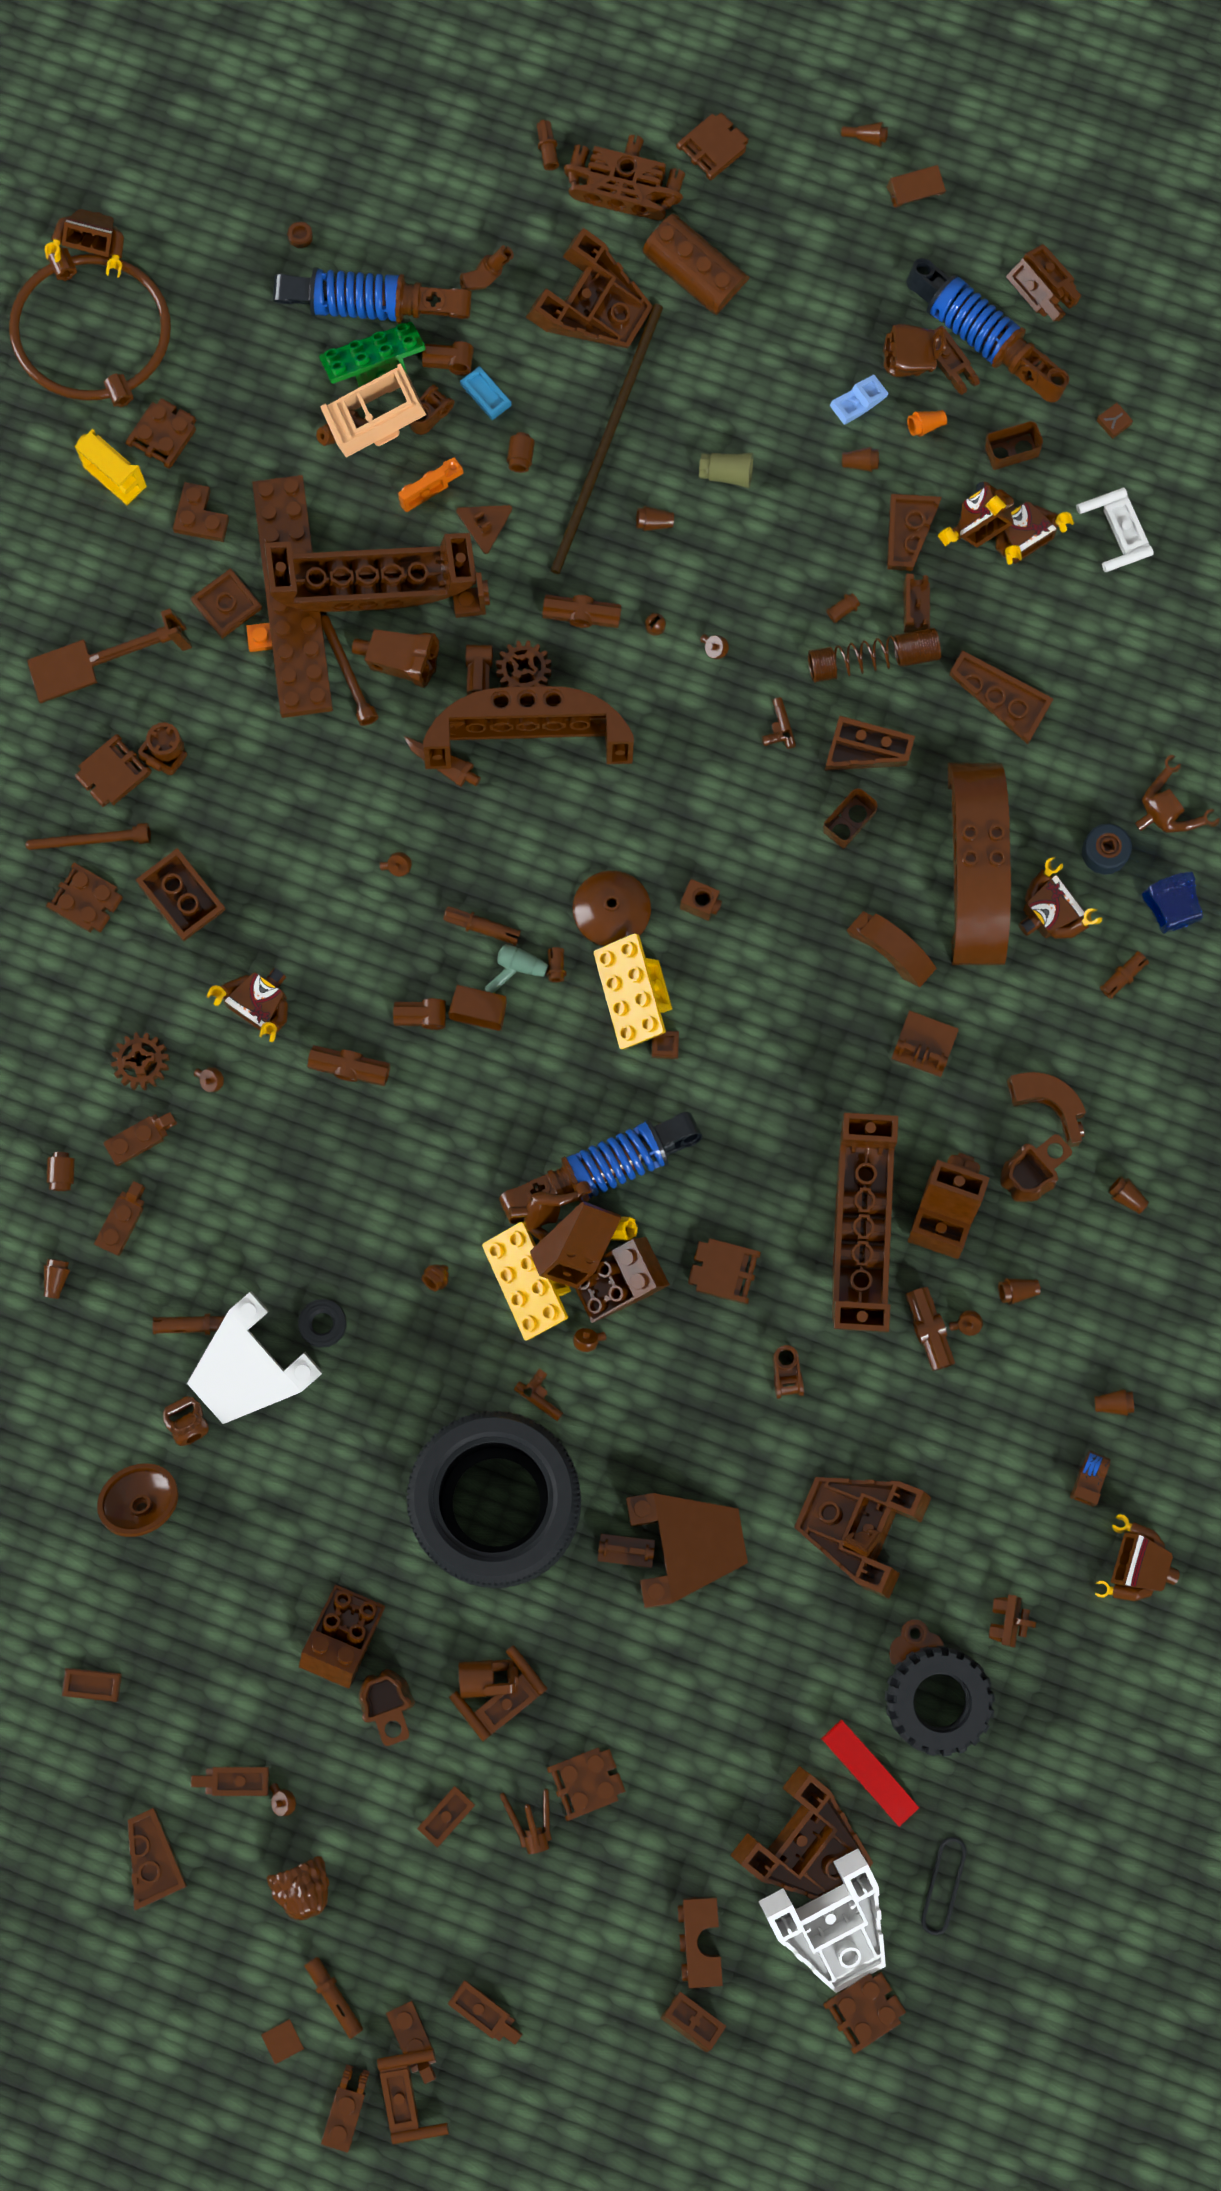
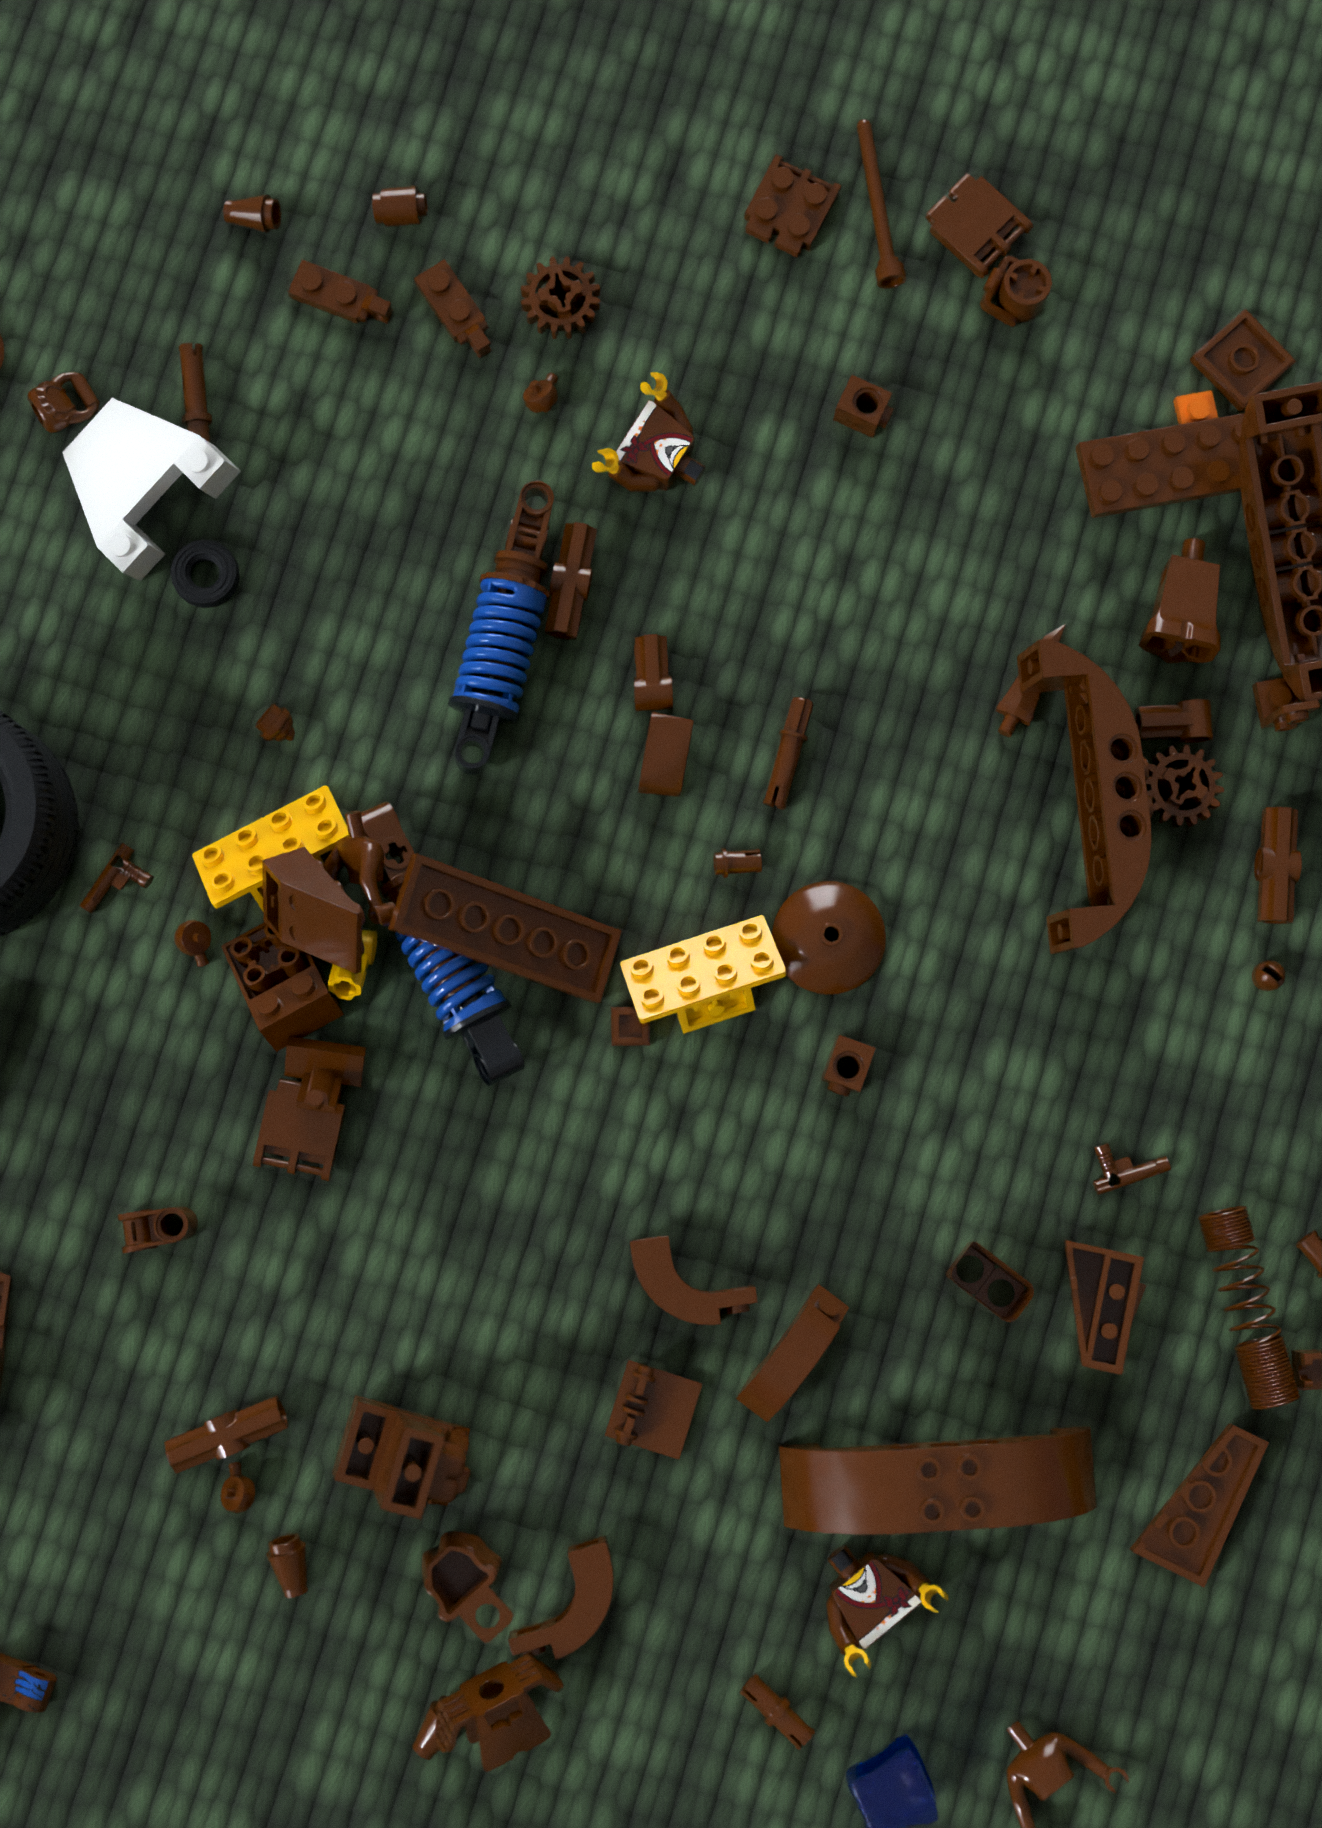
camera: 80 degrees right, 5 degrees up
reddish brown piece [27,609,192,703] -> none
reddish brown brick [135,848,226,942] -> none
reddish brown piece [321,614,379,726] -> none
reddish brown piece [380,852,412,877] -> none
sand green piece [485,944,548,993] -> none
piece [700,634,729,659] -> none
reddish brown slope [832,1113,898,1332] -> none
black wheel [1082,824,1132,875] -> none
reddish brown cone [1094,1389,1134,1416] -> none
none -> reddish brown piece [284,1036,366,1113]
none -> reddish brown plate [388,853,622,1003]
none -> reddish brown piece [435,1654,564,1772]
none -> piece [448,481,554,775]
none -> reddish brown arch [630,1235,758,1325]
none -> reddish brown brick [833,375,894,438]

